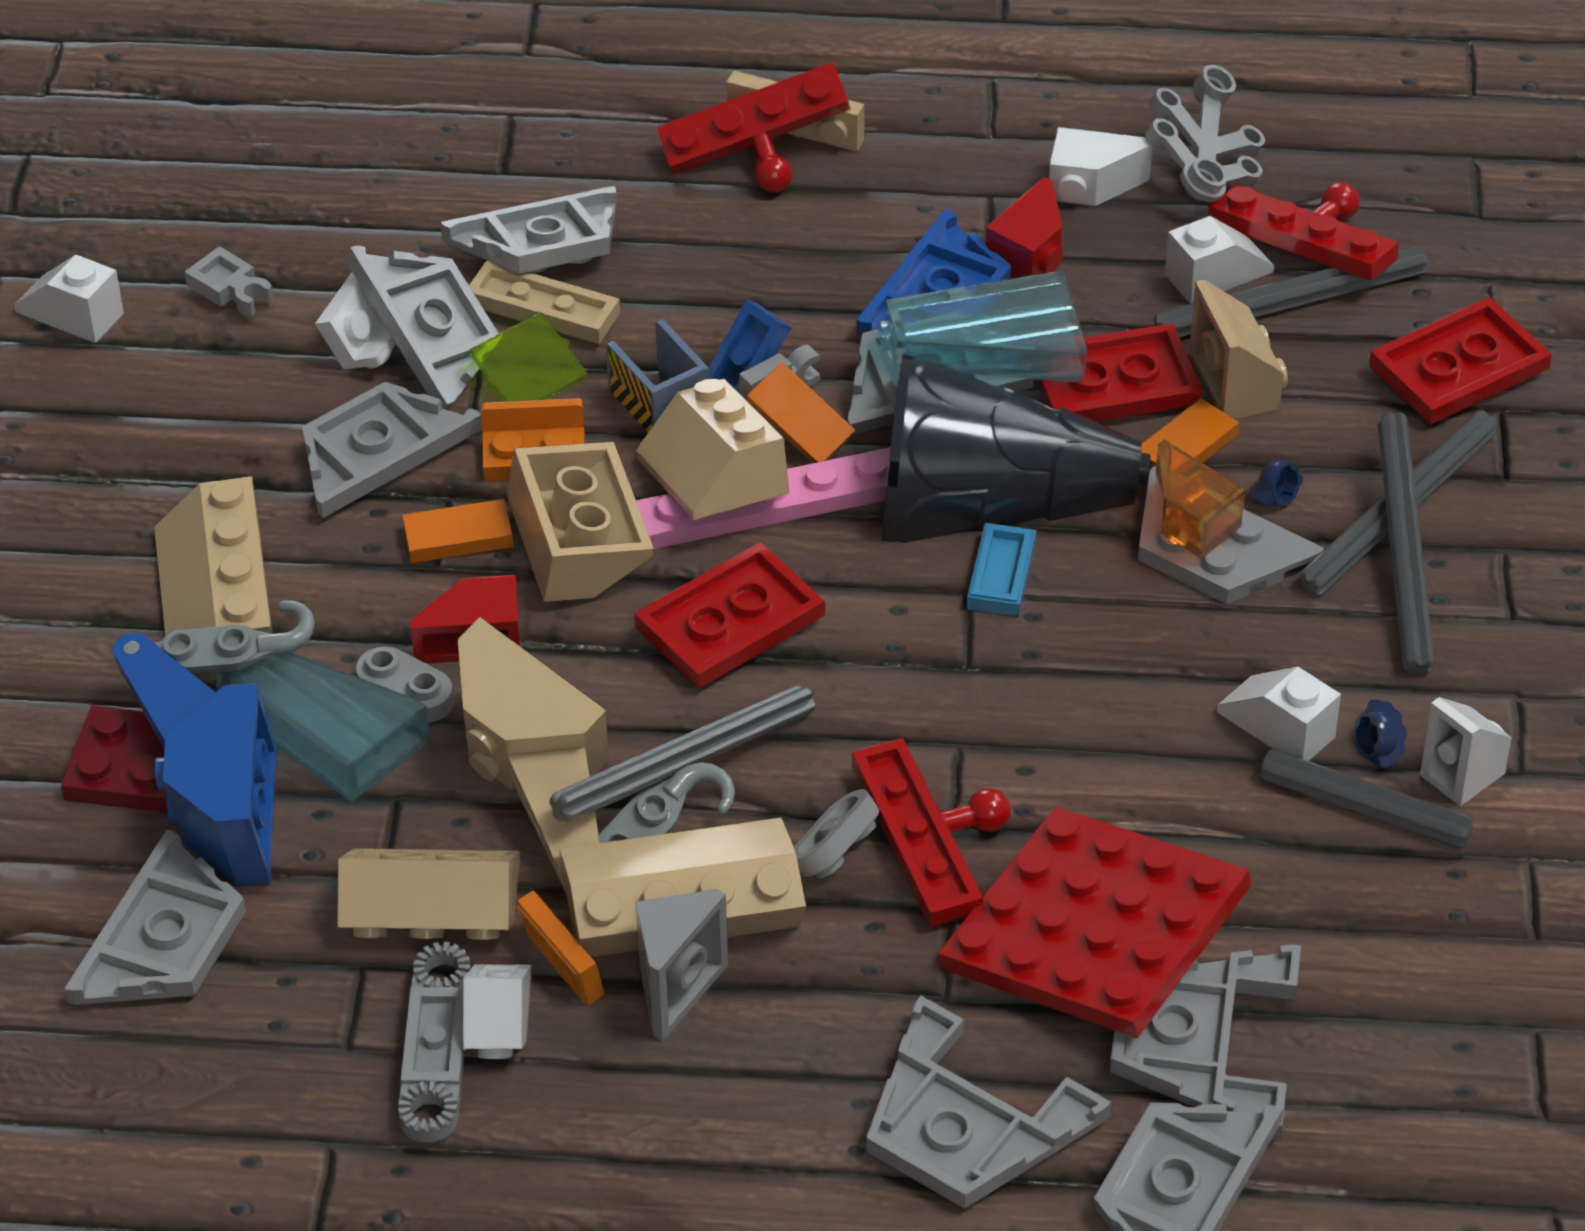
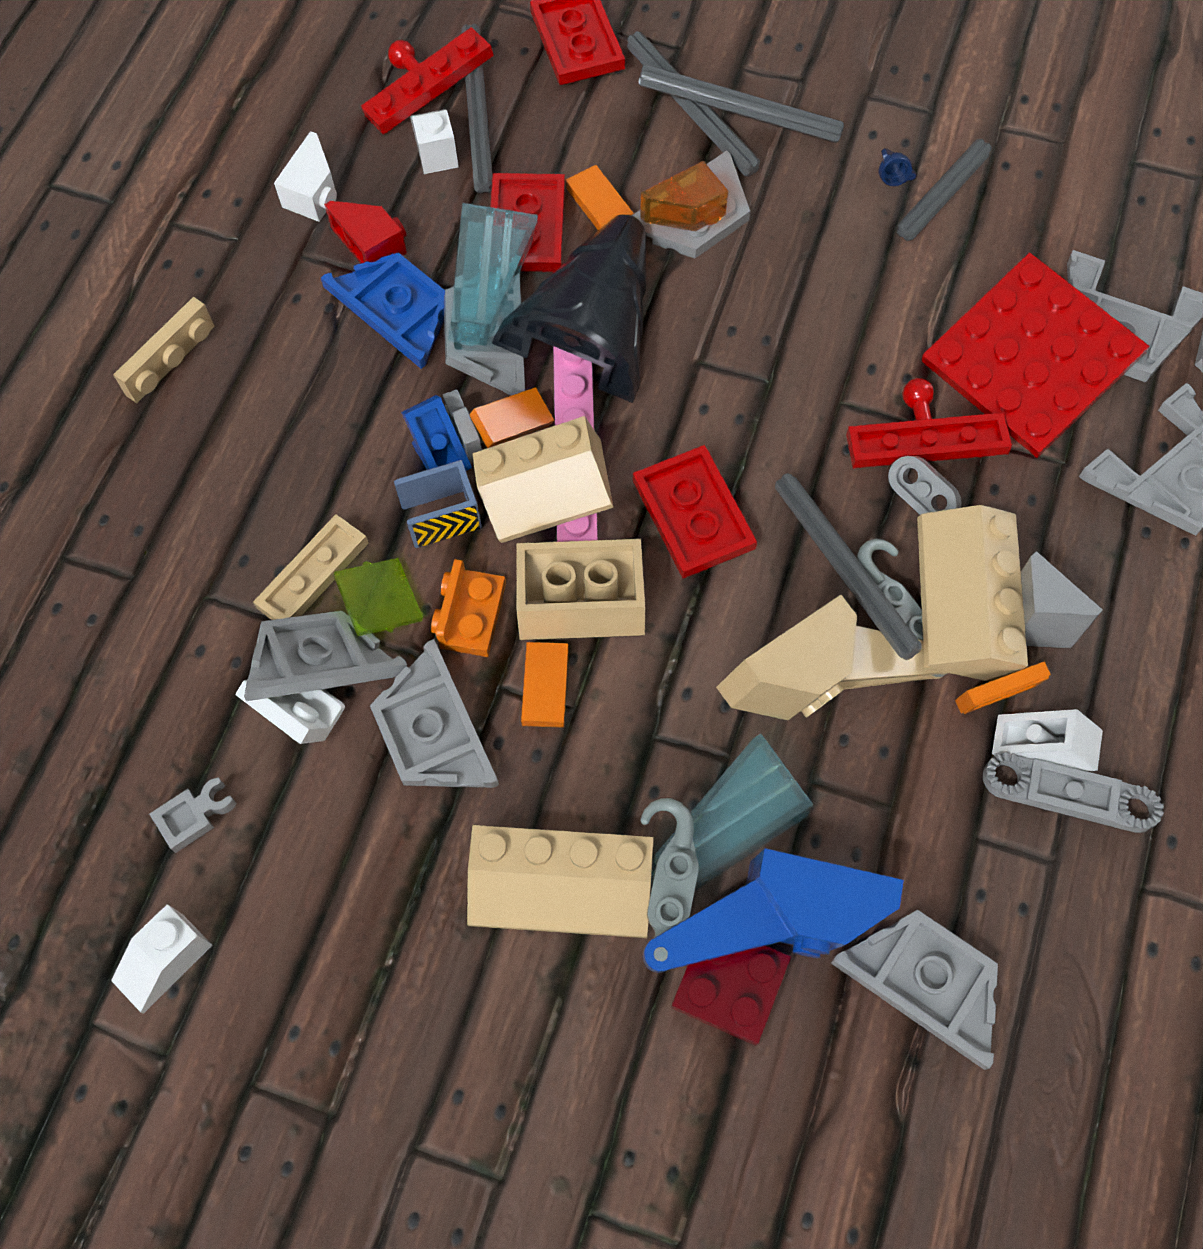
camera: 75 degrees left, 20 degrees up
tan slope [338,848,520,939] -> none
light grey plate [356,646,454,723] -> none
red slope [410,575,520,664] -> none
light grey wing [441,186,617,274] -> none
red plate [656,61,851,193] -> none
dark azure tile [967,523,1036,617] -> none
light grey plant [1145,65,1265,202] -> none
tan slope [1189,279,1288,419] -> none
white slope [1217,667,1341,761] -> none
dark blue piece [1248,459,1303,507] -> none
white slope [1420,697,1512,807] -> none

